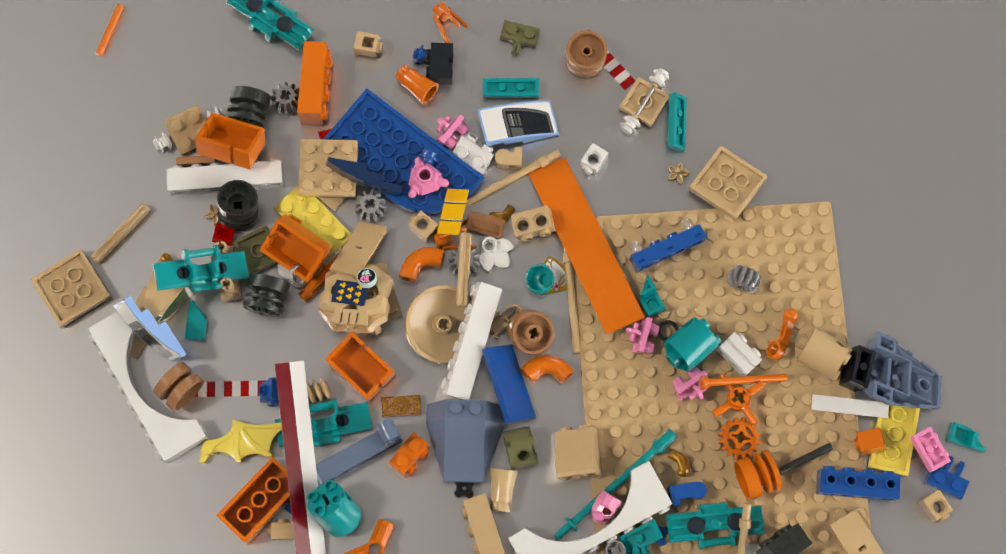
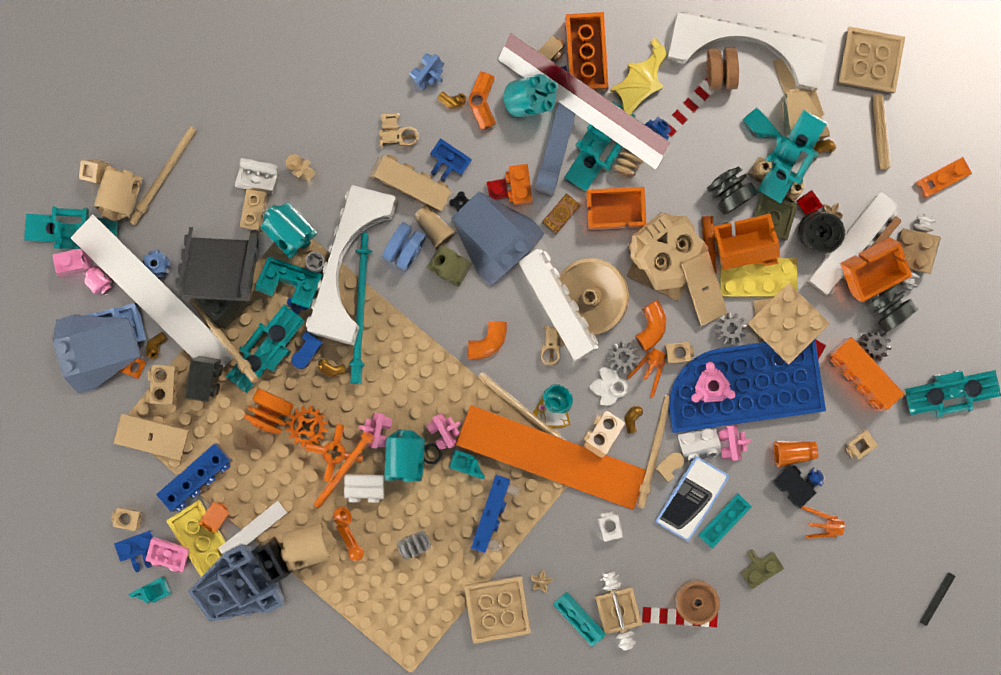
camera: 140 degrees right, 10 degrees up
slope [113,296,187,361] -> none
dark blue slope [326,157,402,196] -> none
dark blue sticker [331,280,369,306] -> none
tile [357,268,377,288] -> none
blue plate [419,149,438,164] -> none
yellow sticker [437,189,469,235] -> none
tan axle [456,232,472,307] -> none
medium nougat tile [466,210,506,239] -> none
blue tile [482,345,536,424] -> none
medium nougat wheel [506,309,554,354] -> none
tan slope [555,424,602,481] -> none
bright pink rock [591,490,623,525] -> none
pearl dark grey bar [778,443,833,475] -> none
none -> medium blue wheel [382,222,427,272]
none -> blue hinge [430,138,472,182]
none -> red plate [487,179,509,200]
none -> orange plate [916,157,972,198]

